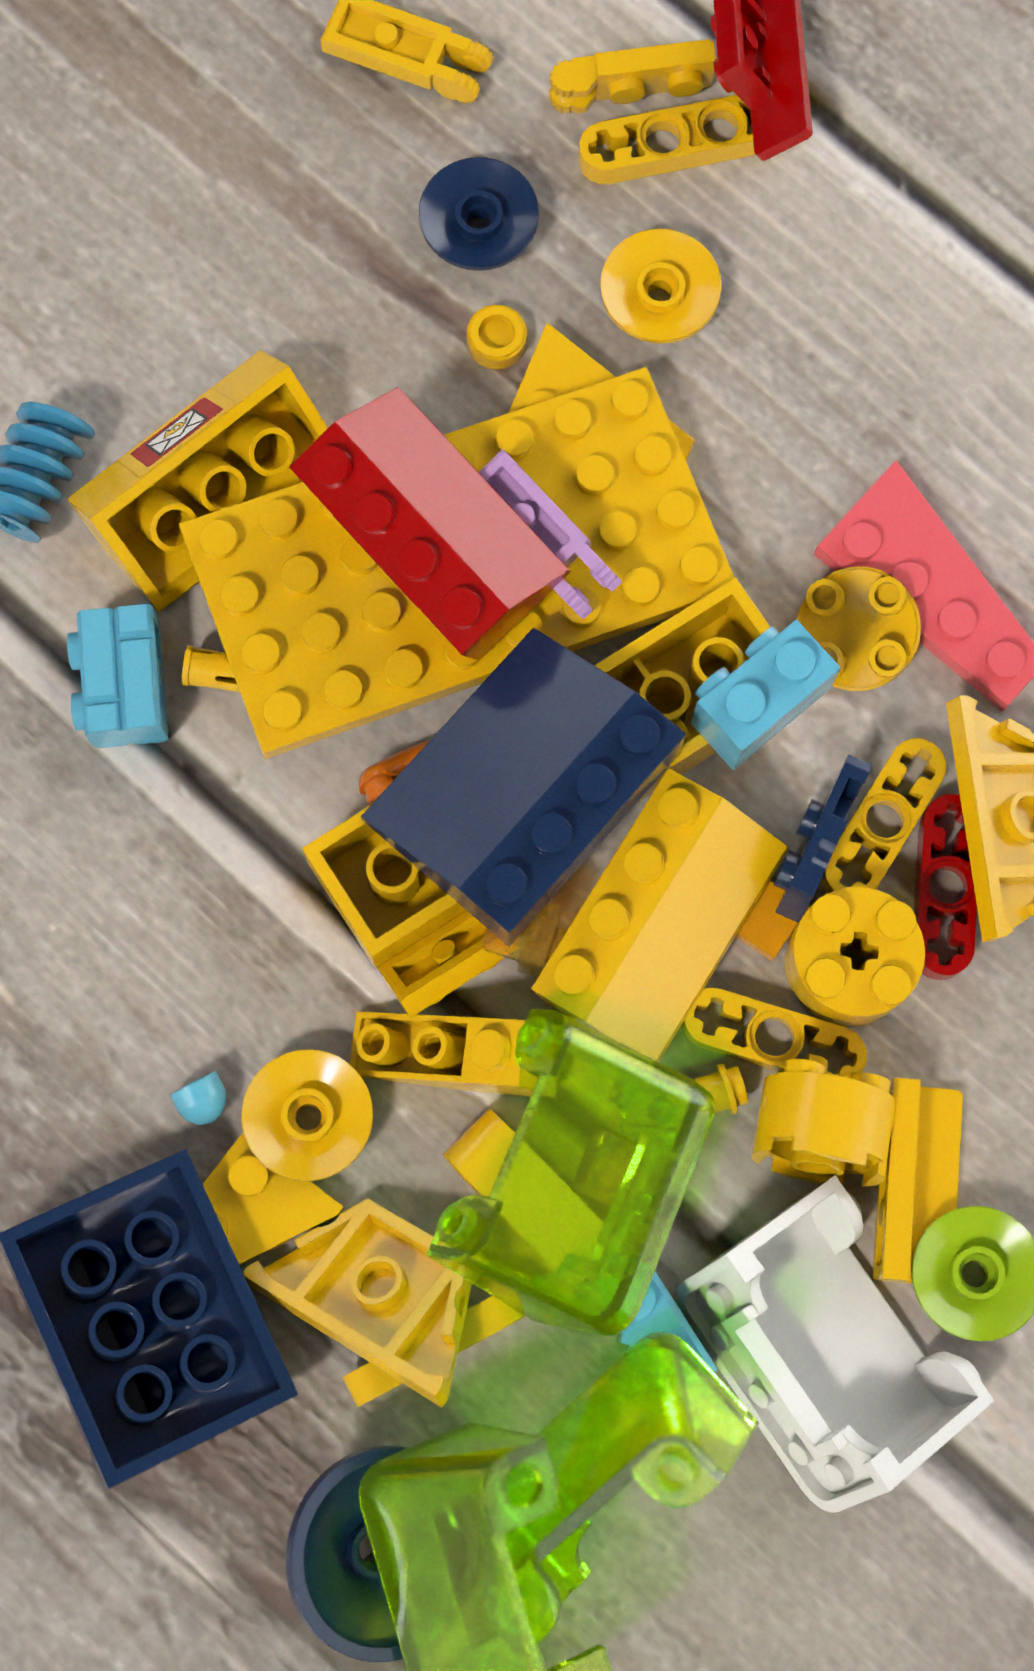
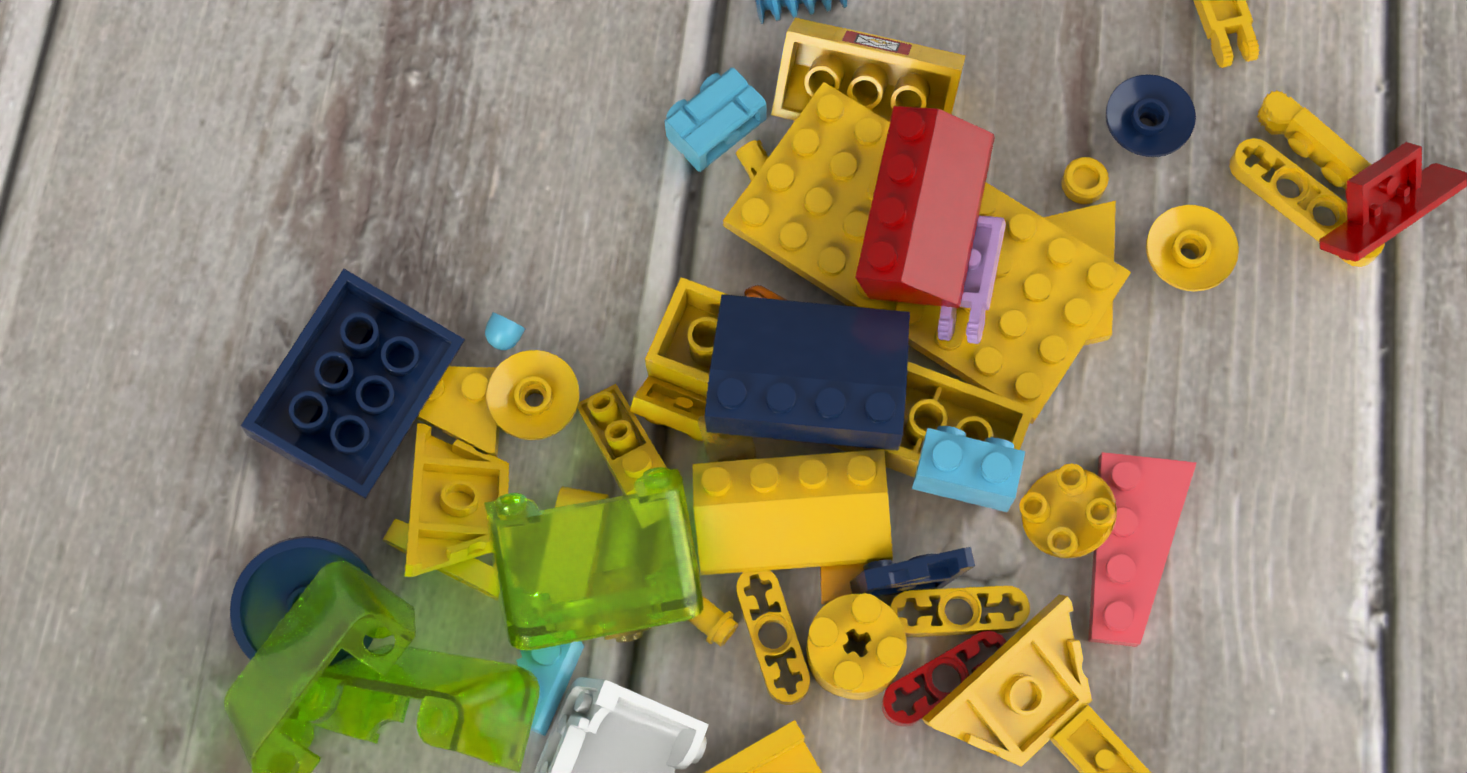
camera: 60 degrees right, 5 degrees down
yellow brick [751,1059,896,1187] -> none

